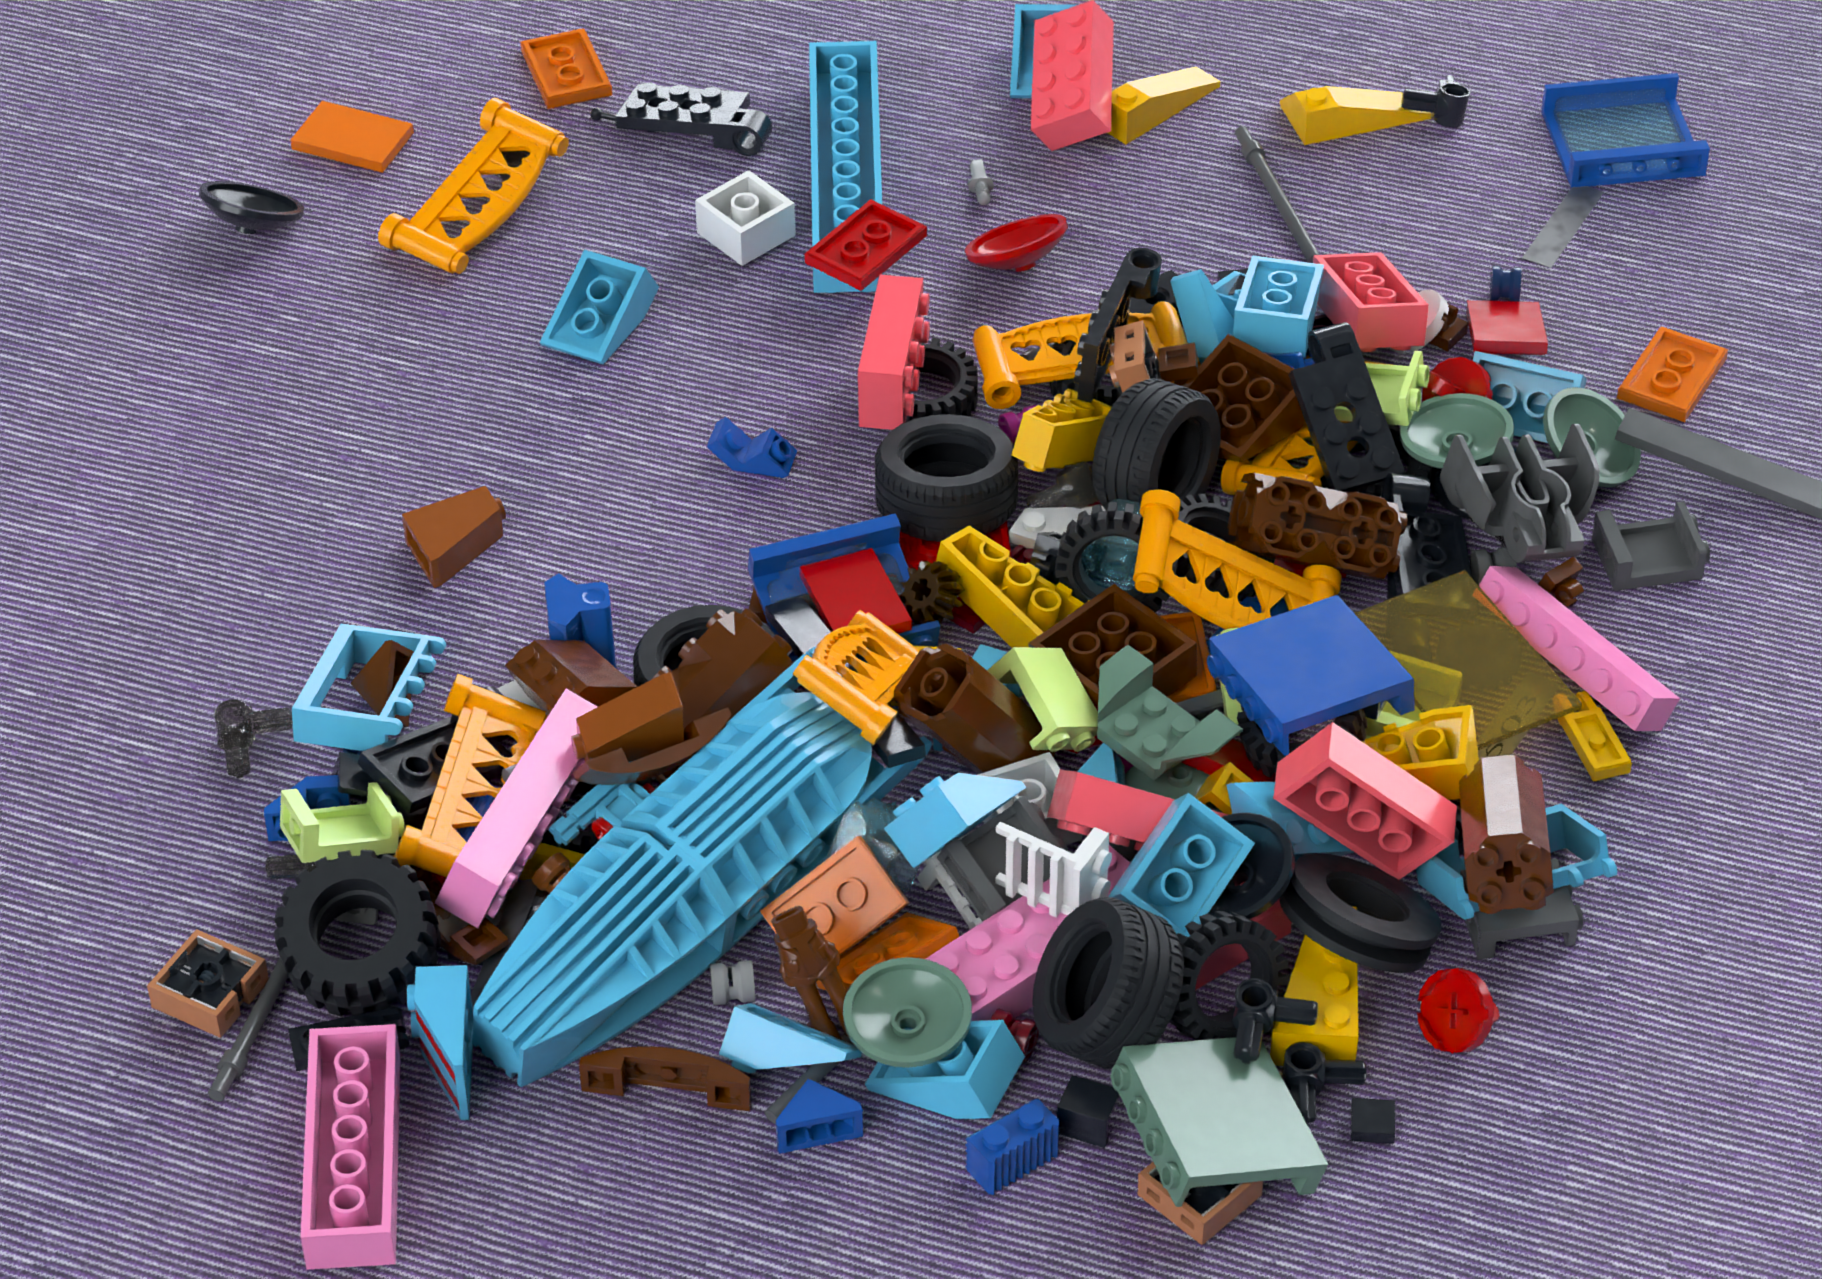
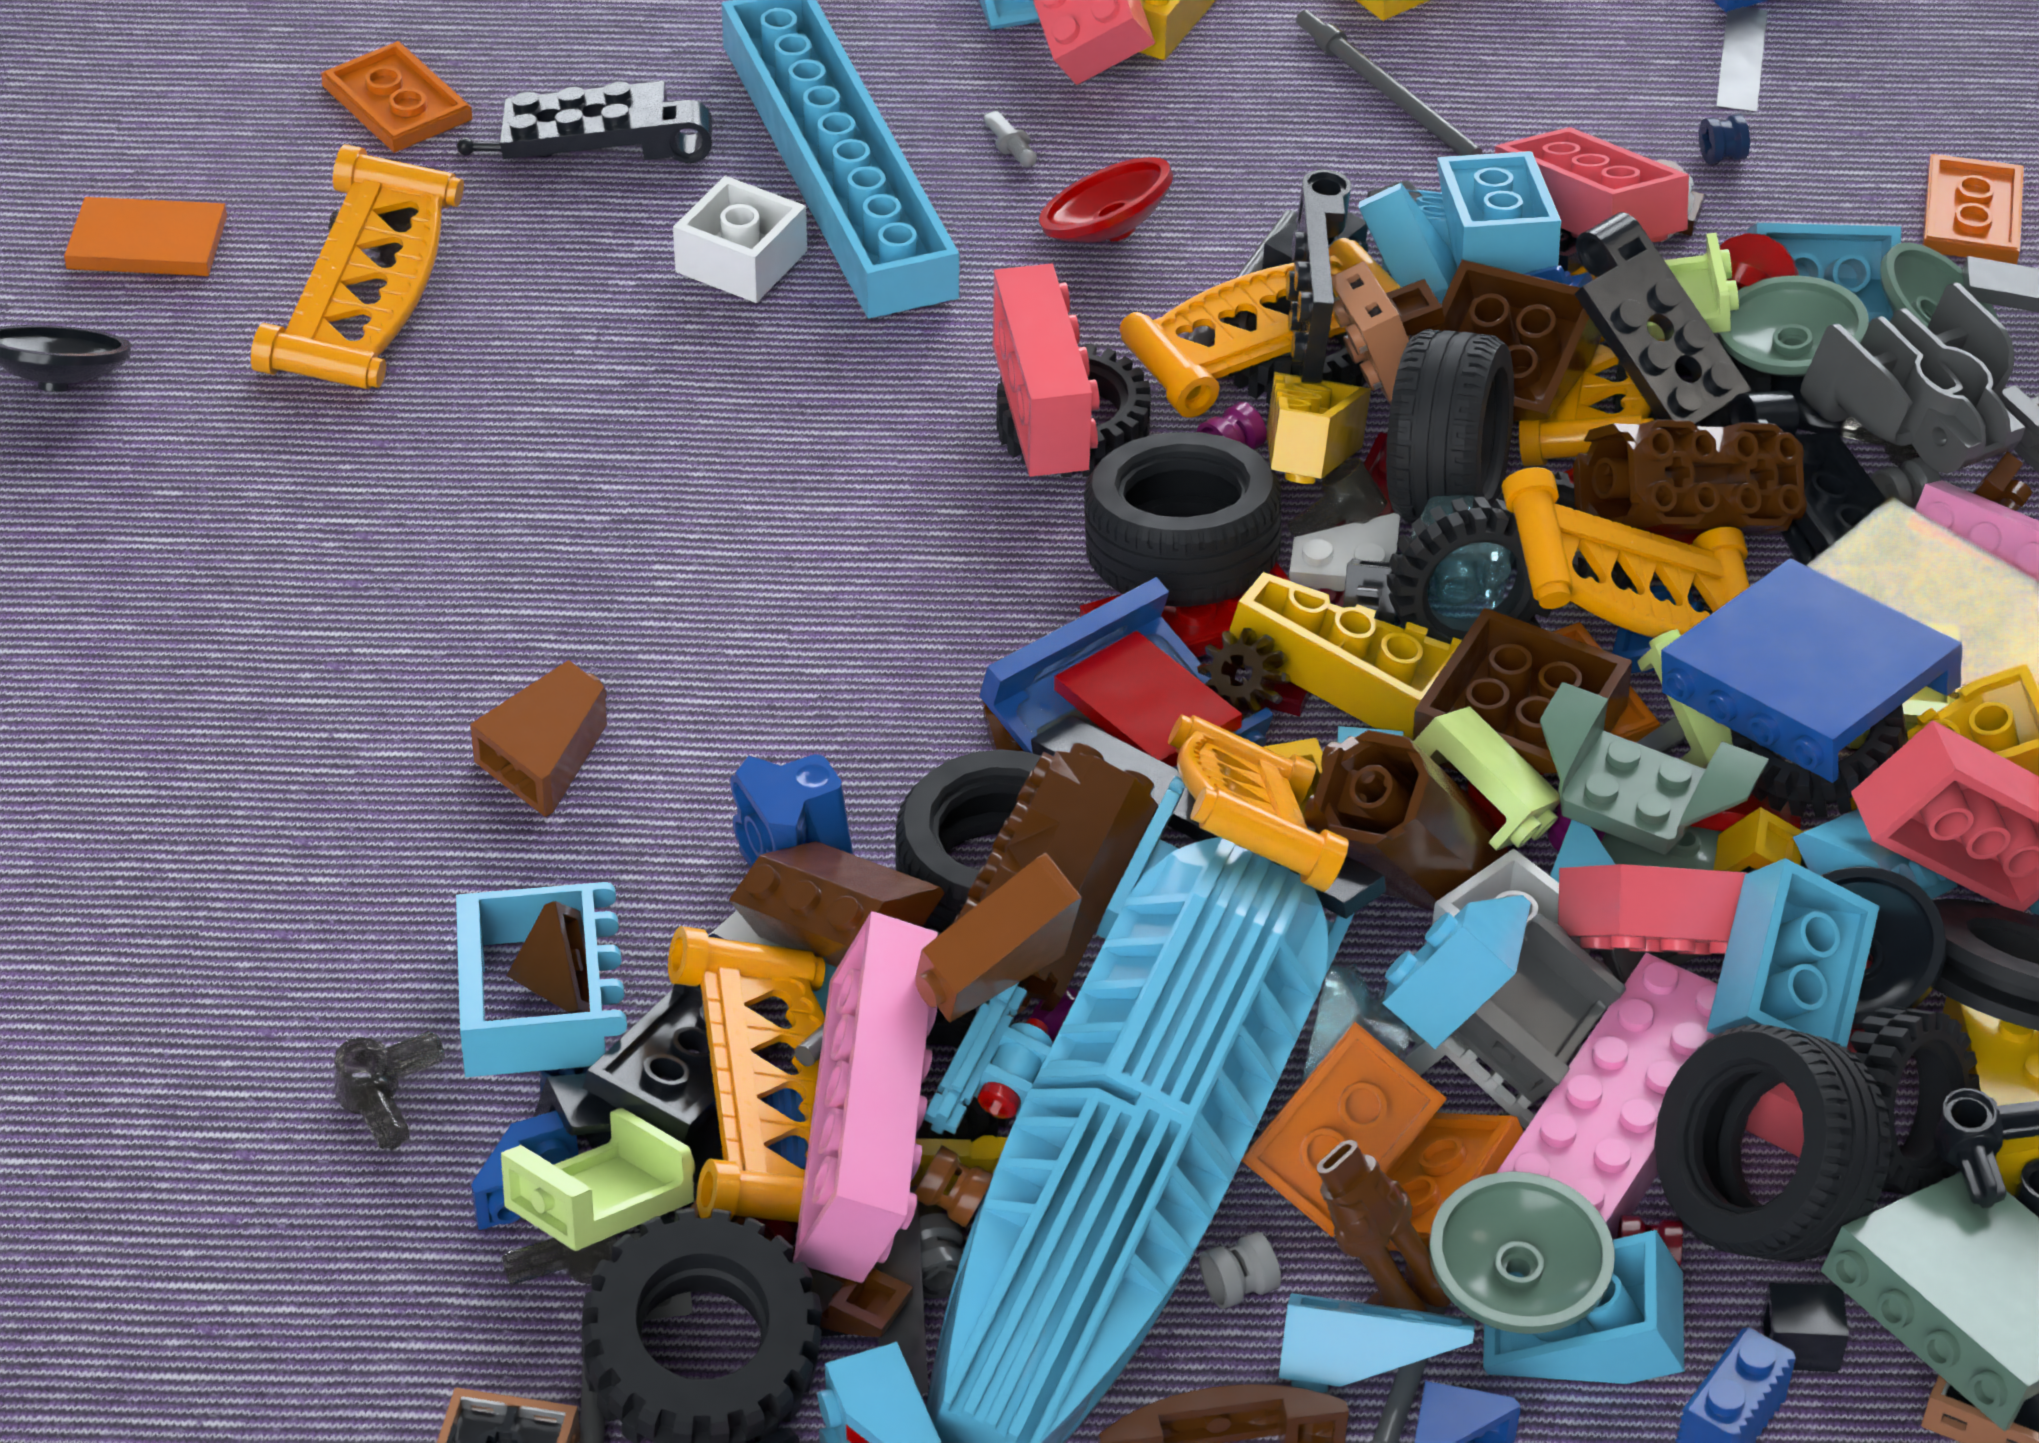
camera: 20 degrees left, 0 degrees up
medium azure slope [539,249,659,365] -> none
reddish brown slope [573,707,731,785] -> none
blue slope [706,416,798,478] -> none
red tile [804,199,927,291] -> none
white plate [995,822,1112,917] -> none
tile [1466,300,1548,355] -> none

